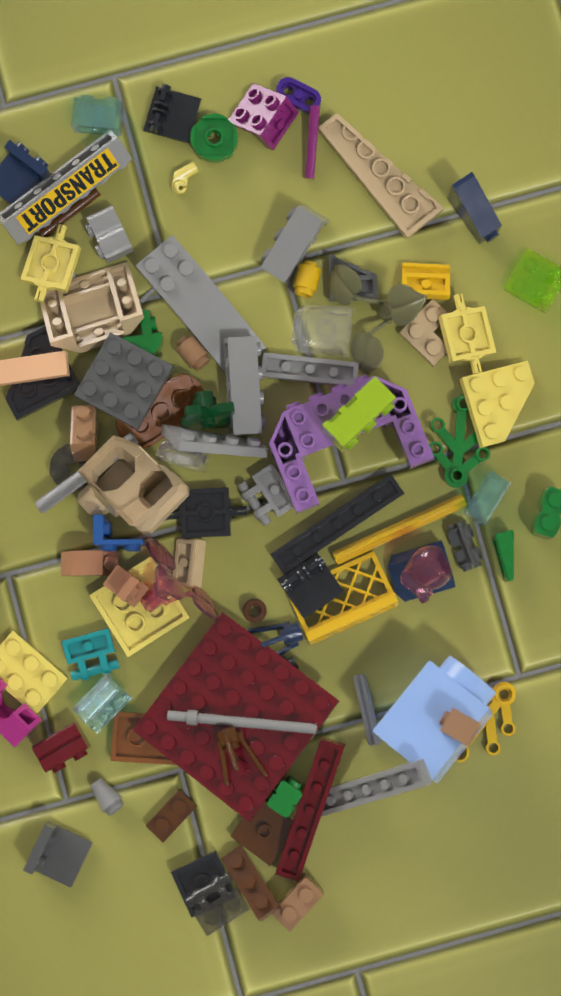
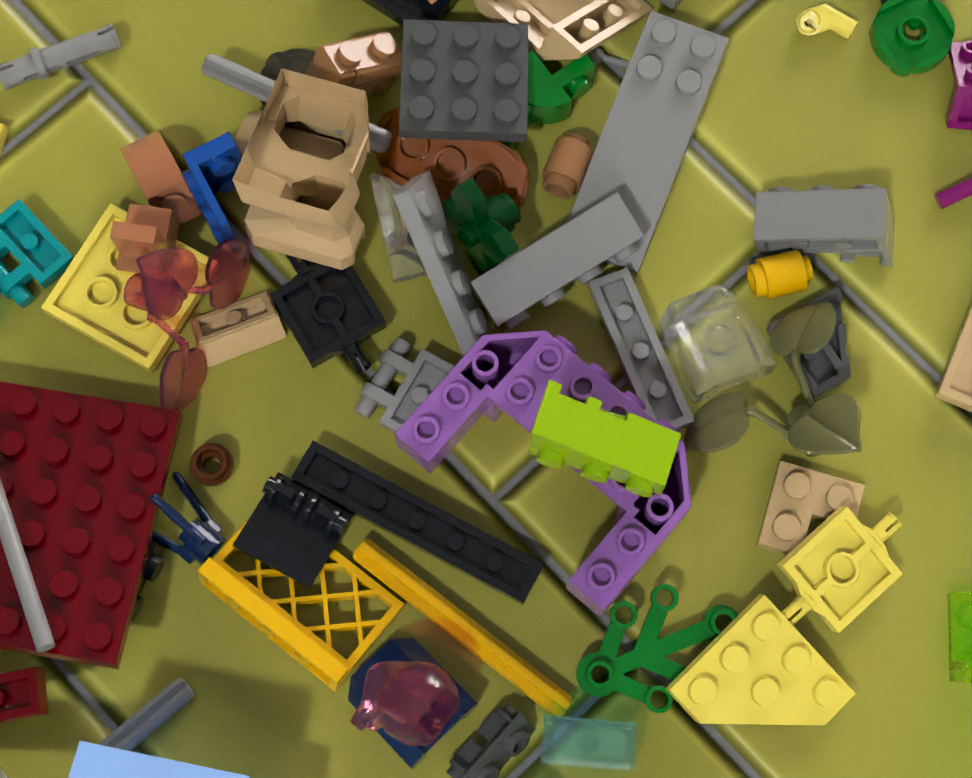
camera: 60 degrees right, 10 degrees down
yellow plate [401,263,450,300] -> none

